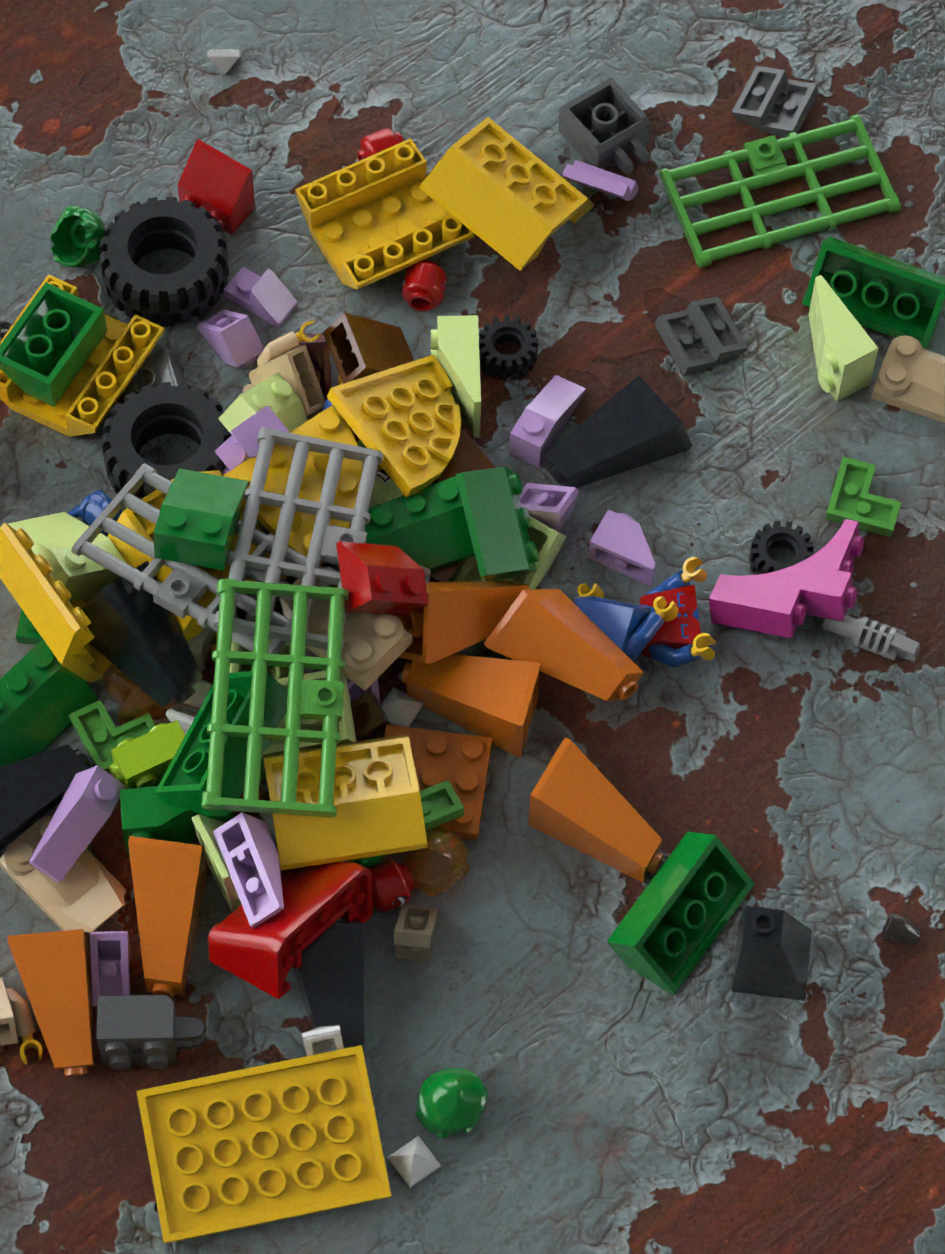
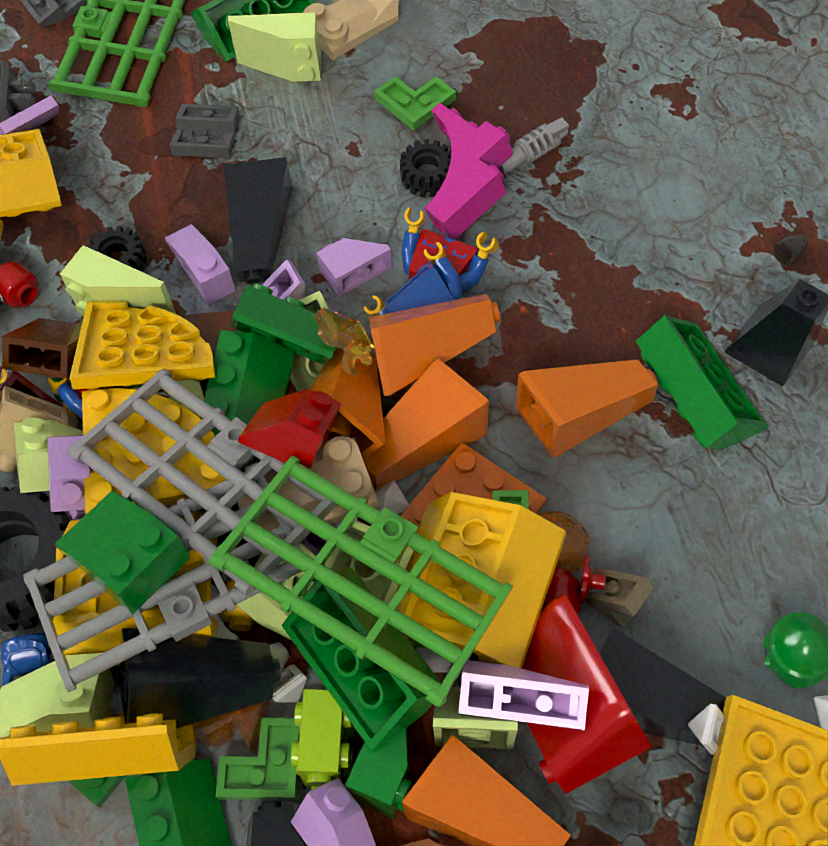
camera: 55 degrees left, 0 degrees up
none -> clear yellow plate [313,307,374,376]
none -> red plant [579,556,606,603]

